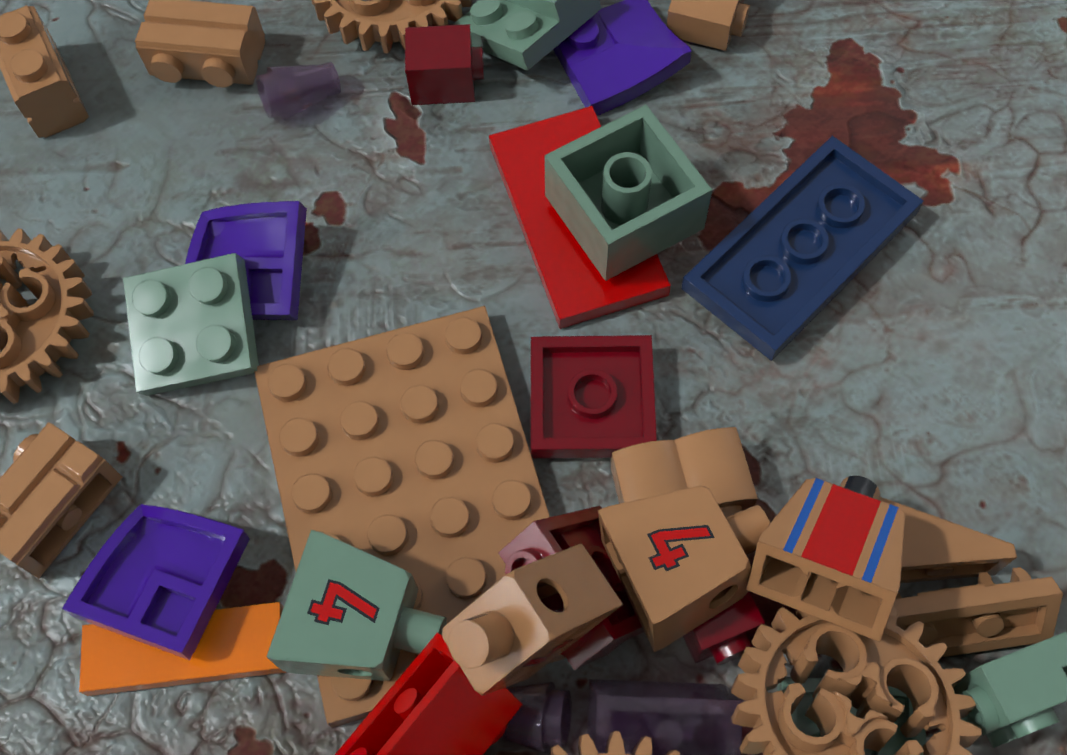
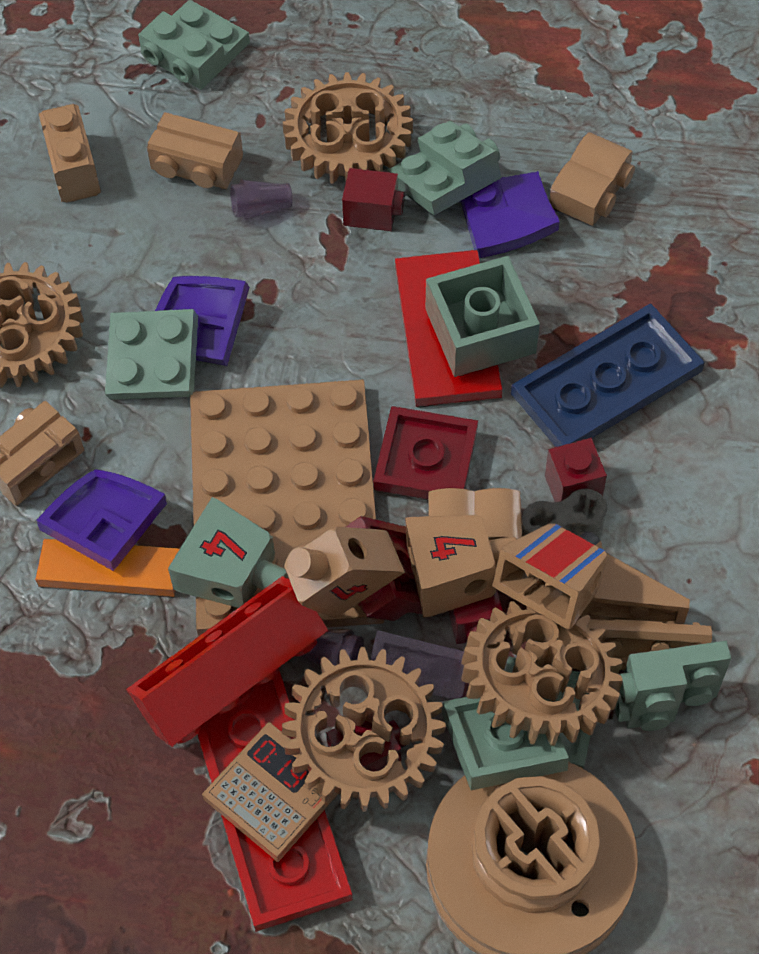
camera: 10 degrees right, 5 degrees down
none -> clear smoke axle [521,488,607,539]
none -> dark red brick [545,438,607,514]

